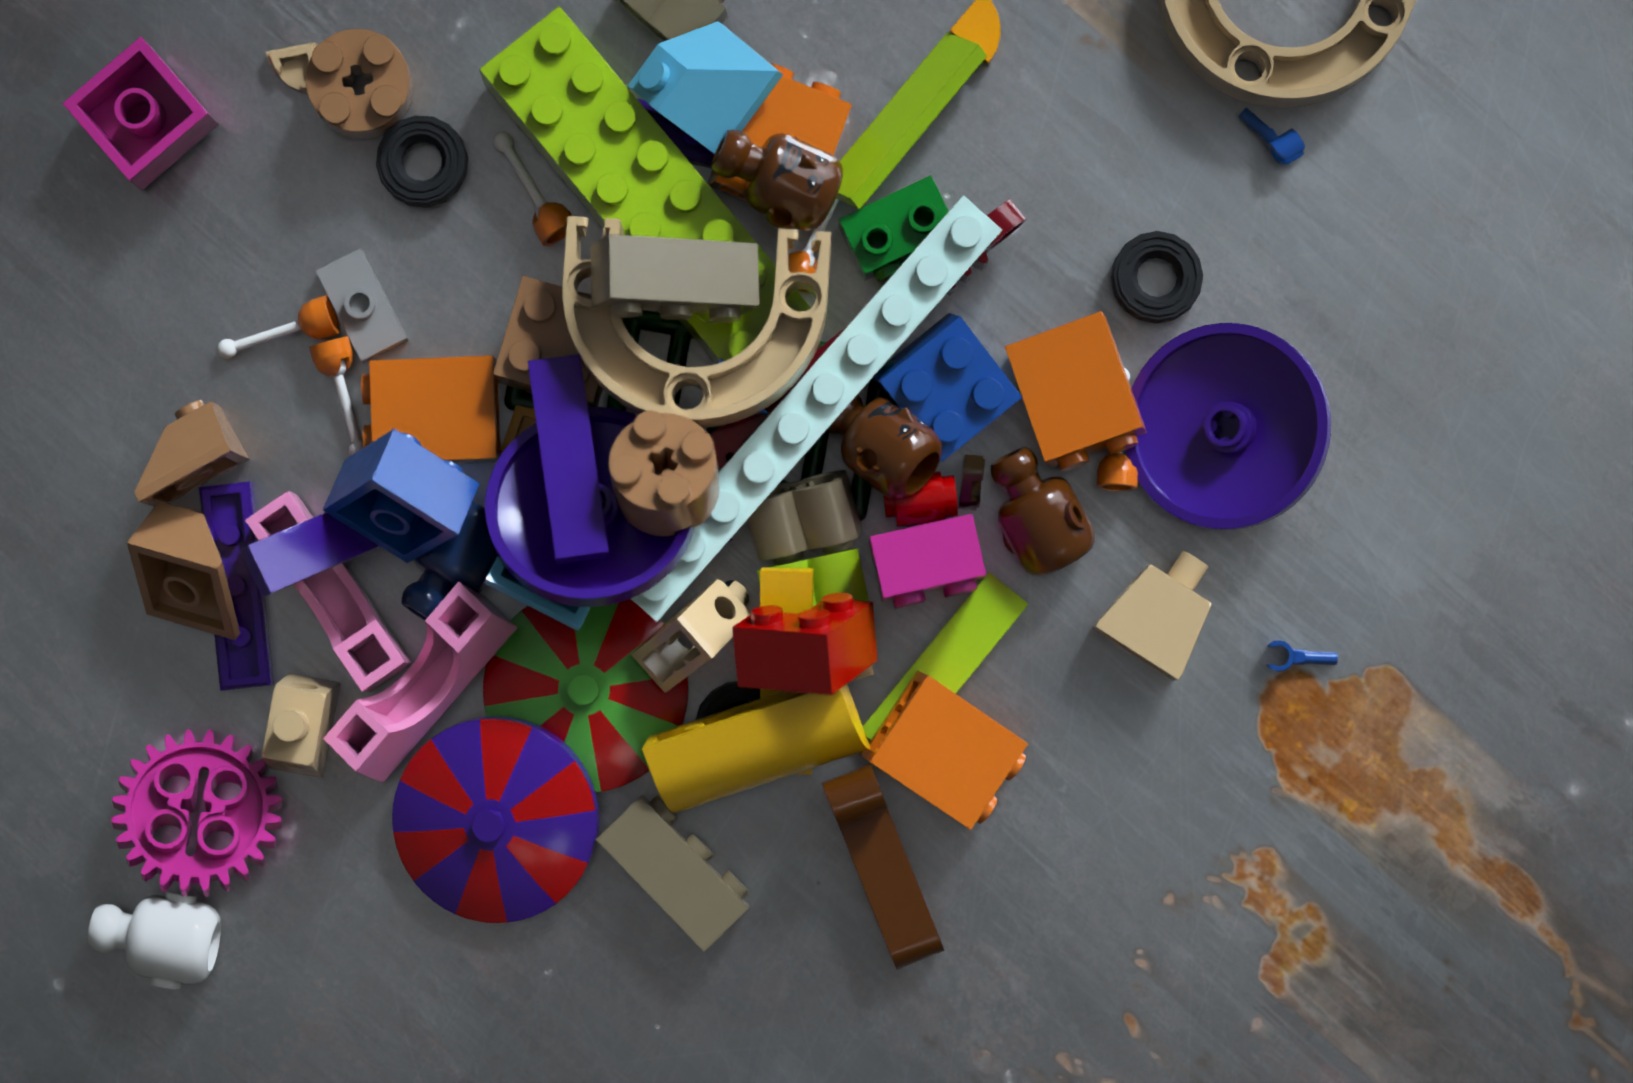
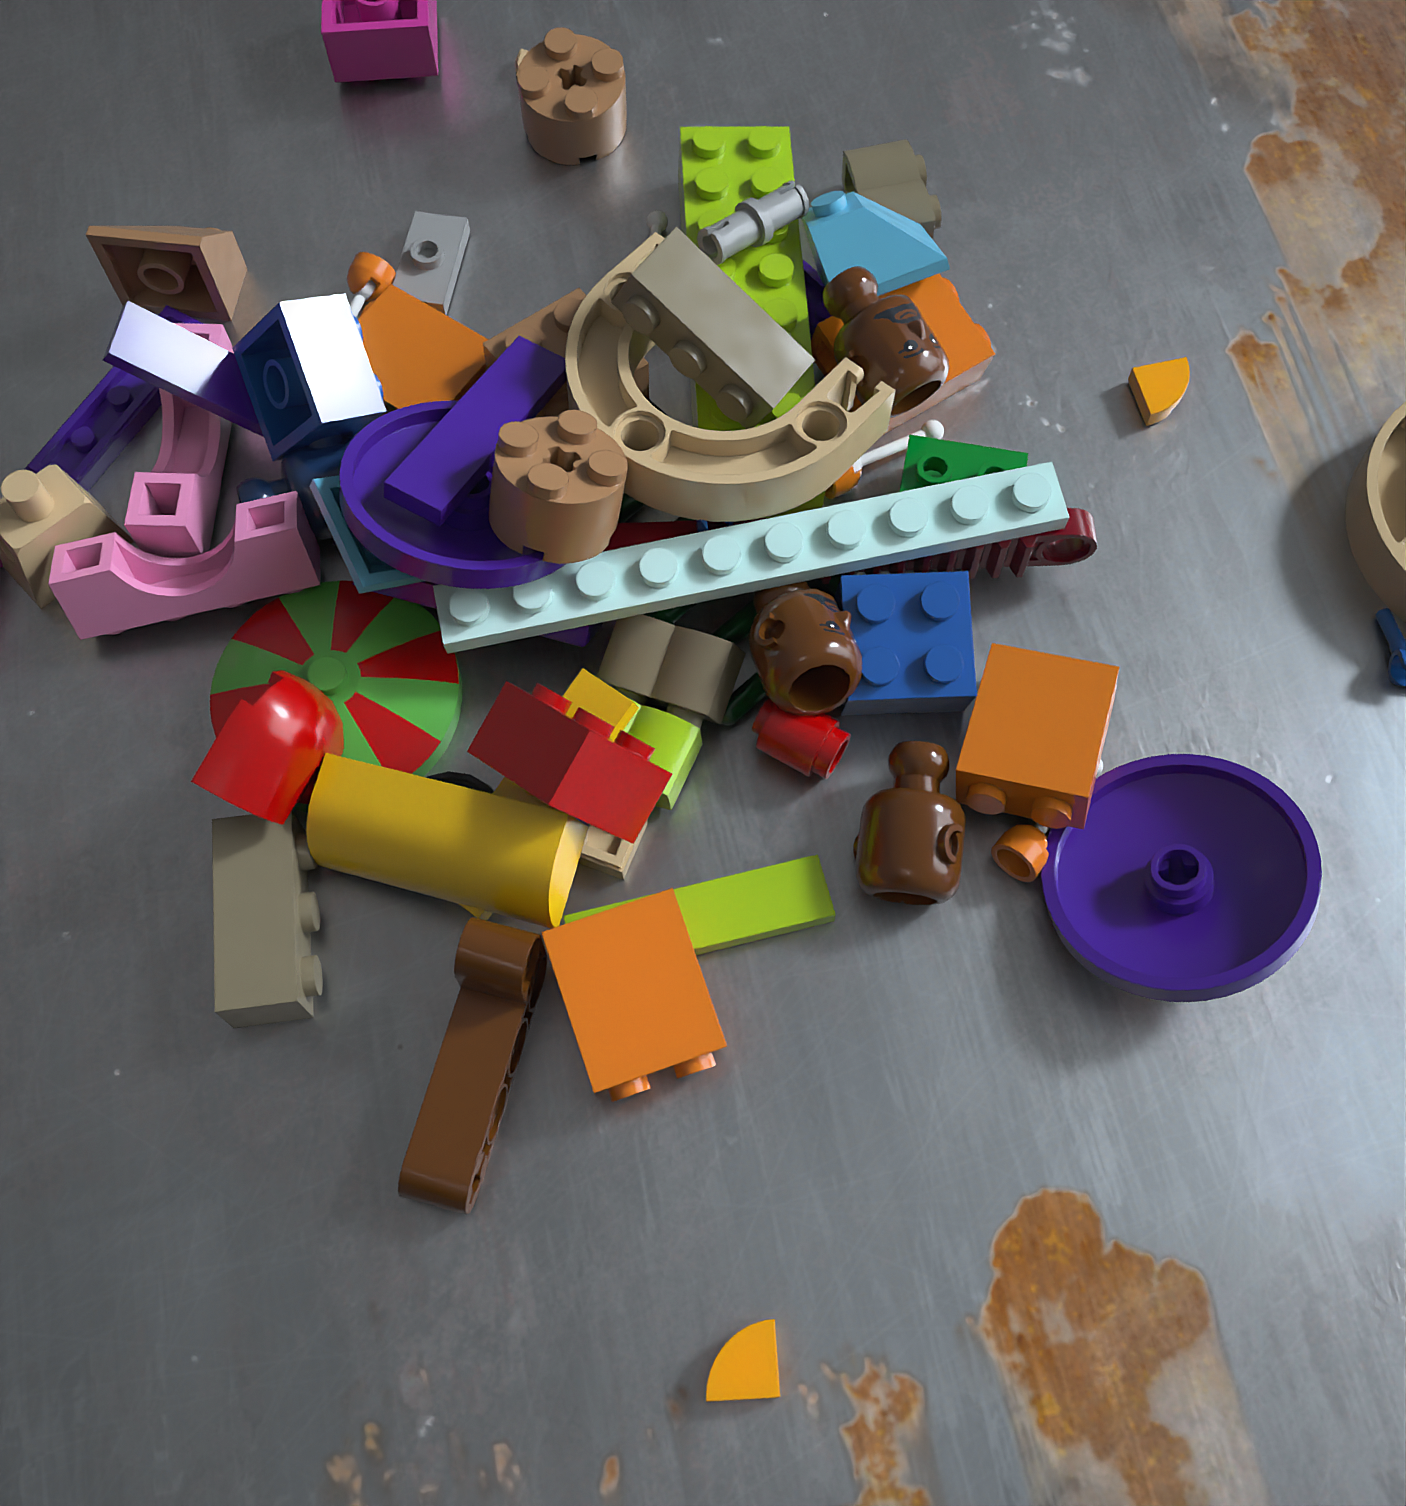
camera: 35 degrees right, 20 degrees down
medium nougat slope [127,501,240,640] -> none
hinge [217,295,340,359] -> none
black tyre [376,115,468,207] -> none
dish [392,716,600,923] -> none
tan torso [631,579,751,693] -> none
lime tile [836,32,987,209] -> none
dark pink brick [868,514,986,609] -> none
dark brown tile [958,454,985,511] -> none
tan torso [1092,550,1212,681] -> none
black tyre [1111,231,1203,324] -> none
blue hand [1266,640,1338,672] -> none
none -> red brick [191,670,344,825]
none -> light grey pin [697,180,809,265]
none -> light orange tile [706,1319,780,1402]

